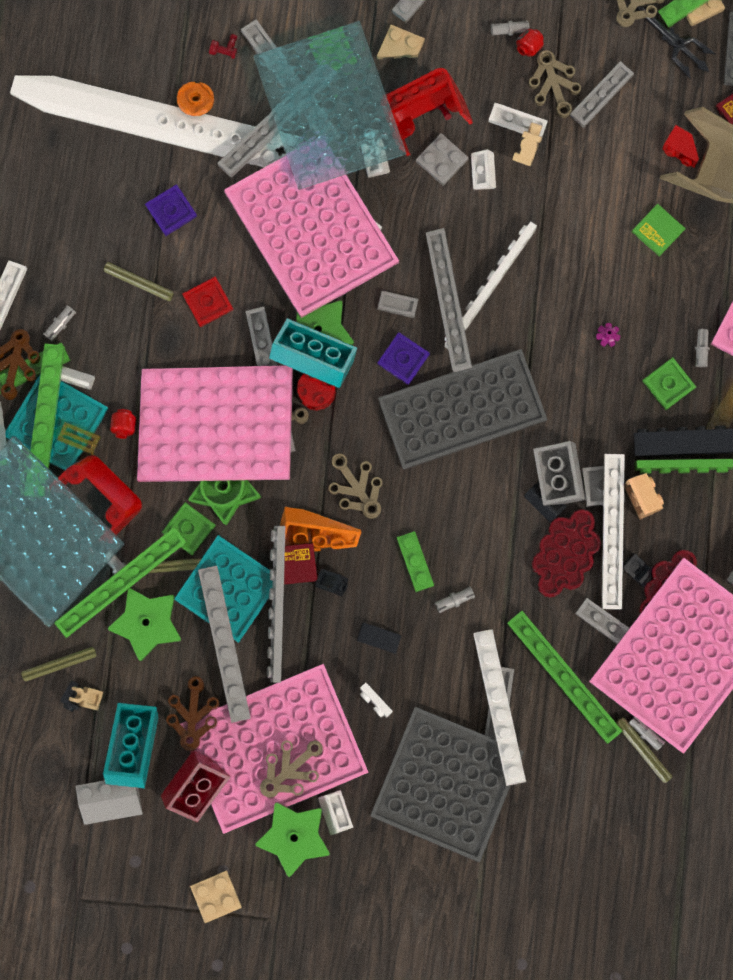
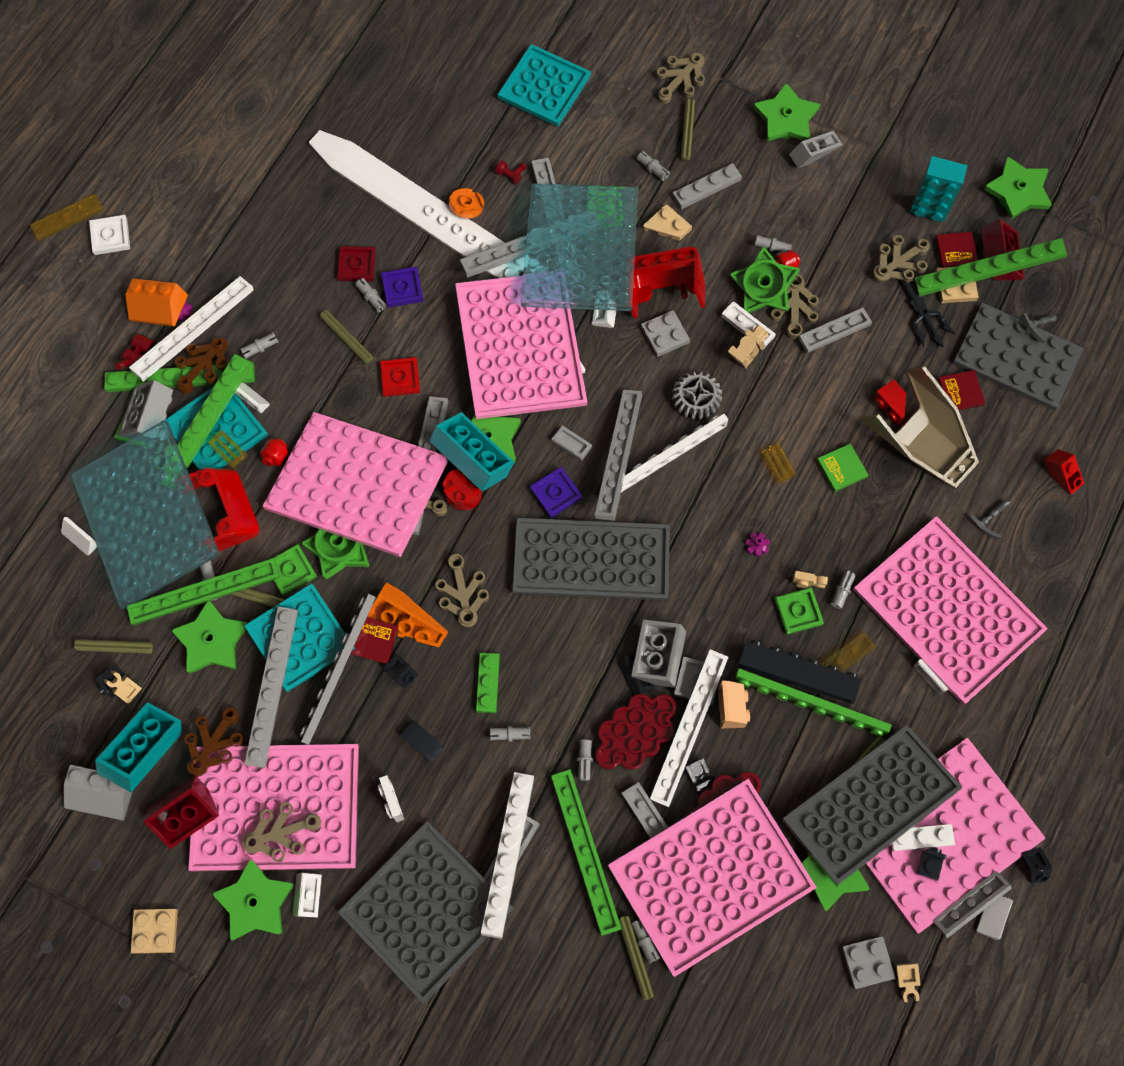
camera: 20 degrees right, 10 degrees down
white slope [471,149,496,190] -> none
none -> dark red tile [337,246,376,282]
none -> light grey pin [355,278,387,312]
none -> light grey axle [577,739,593,781]
none -> light grey gear [672,371,722,420]
none -> bright green plate [730,247,800,313]
none -> clear yellow tile [762,442,796,483]
none -> tan plate [792,571,828,588]

